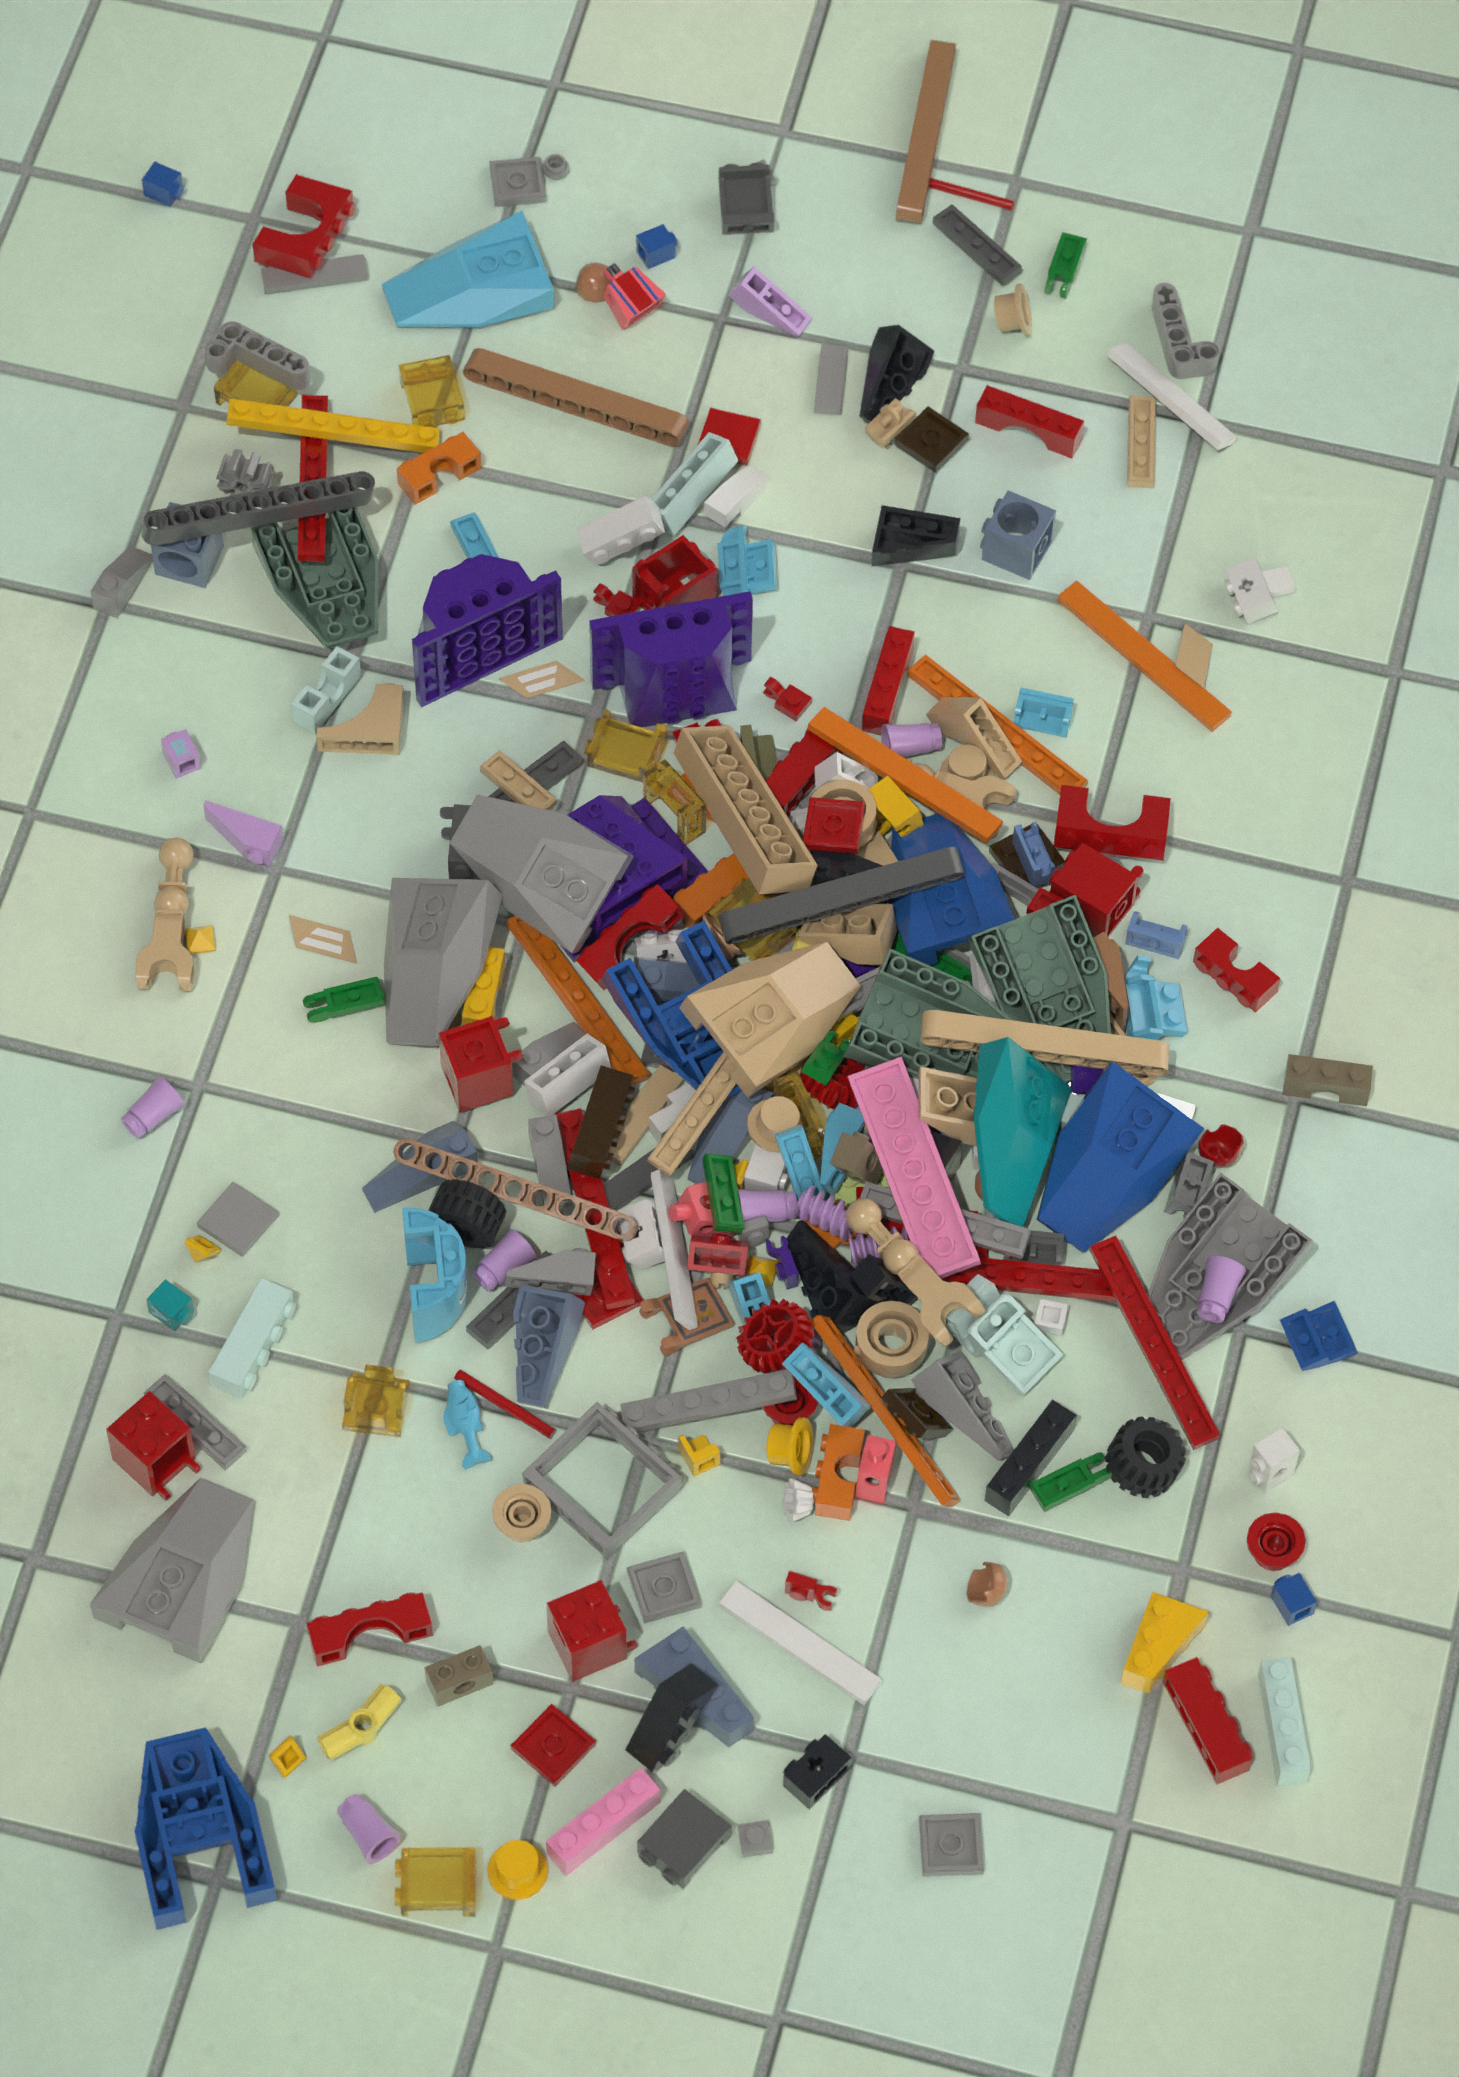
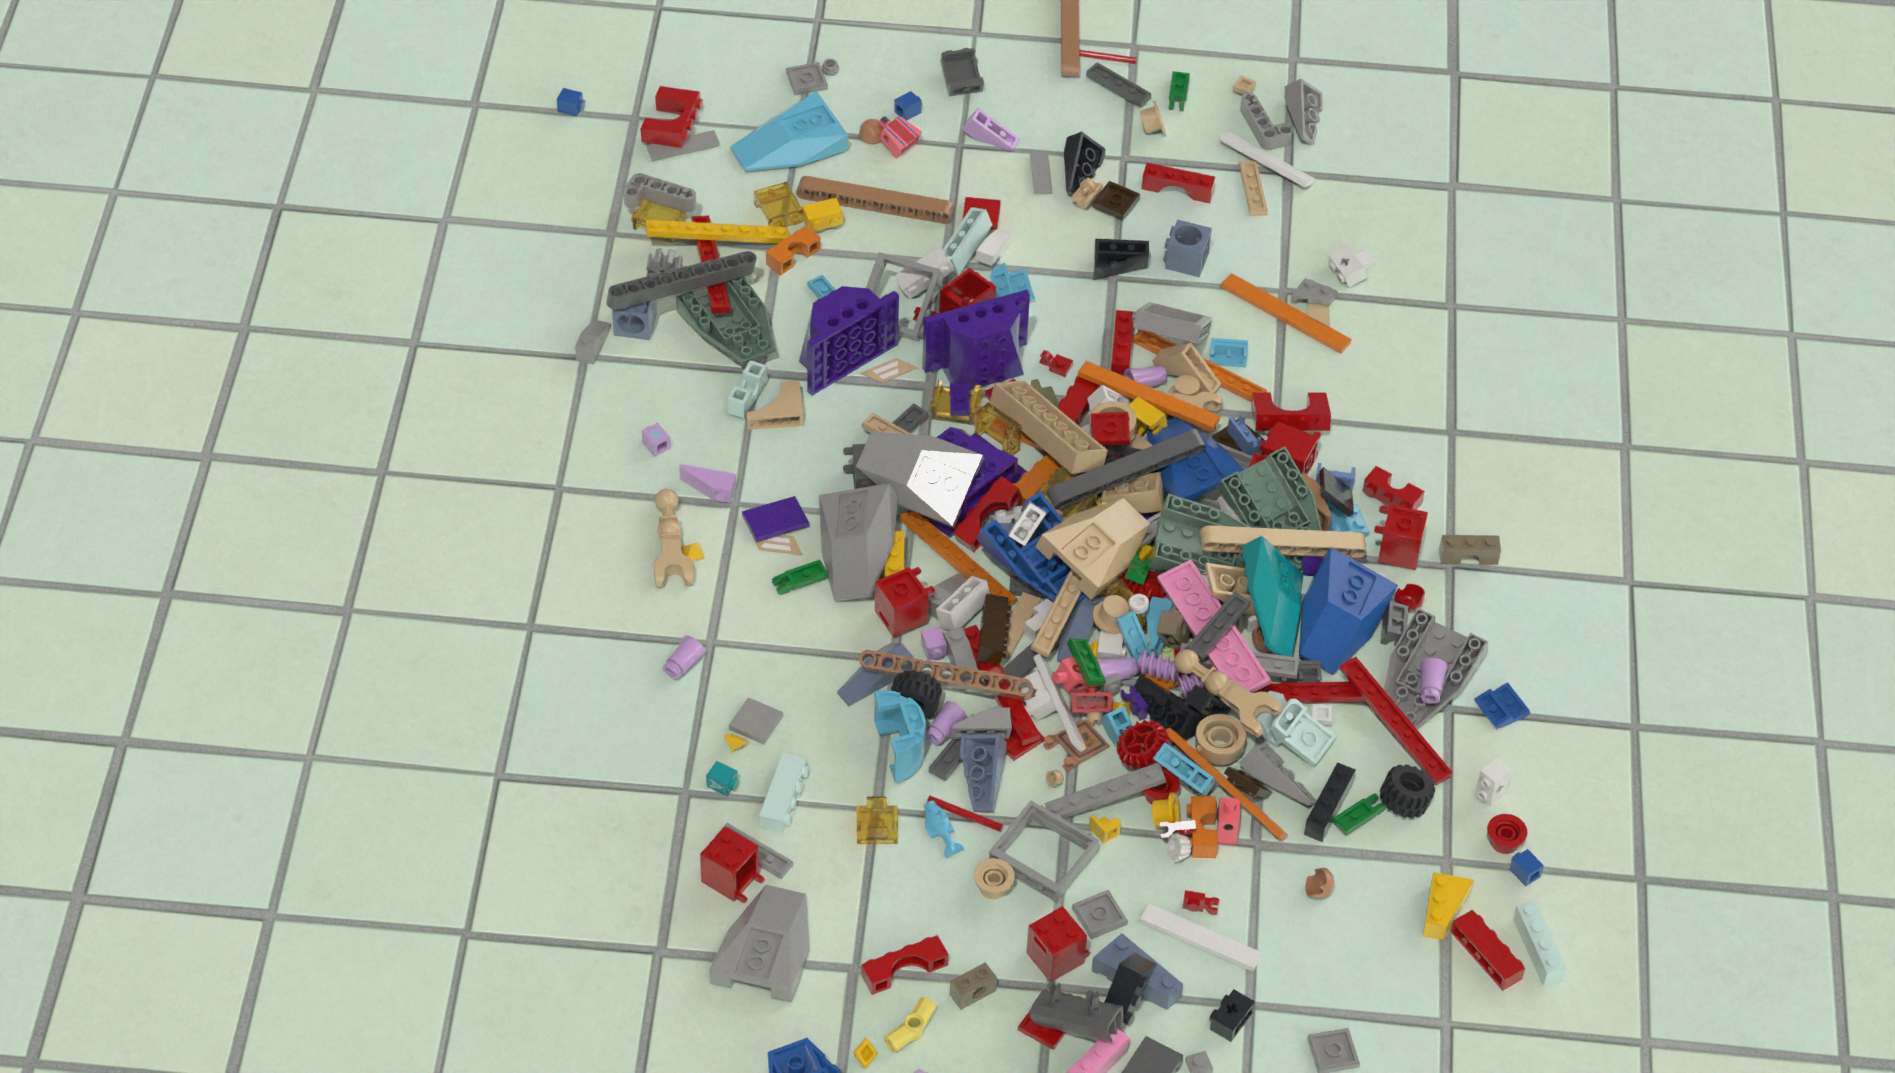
camera: 10 degrees left, 10 degrees down
none -> dark purple tile [742,496,809,542]
none -> yellow brick [802,198,843,232]
none -> light grey window [866,252,944,342]
none -> lavender brick [921,627,947,661]
none -> dark purple plate [950,383,969,416]
none -> white brick [1008,501,1046,546]
none -> dark grey piece [1030,981,1123,1043]
none -> tan hinge [1046,770,1064,787]
none -> white tile [1129,594,1149,614]
none -> light grey window [1132,302,1212,343]
none -> plate [1160,820,1196,838]
none -> dark grey plate [1187,592,1251,661]
none -> tan plate [1233,76,1256,95]
none -> light grey wedge [1284,79,1323,145]
none -> light grey wing [1291,278,1338,305]
none -> black tile [1319,467,1354,517]
none -> red container [1374,504,1428,570]

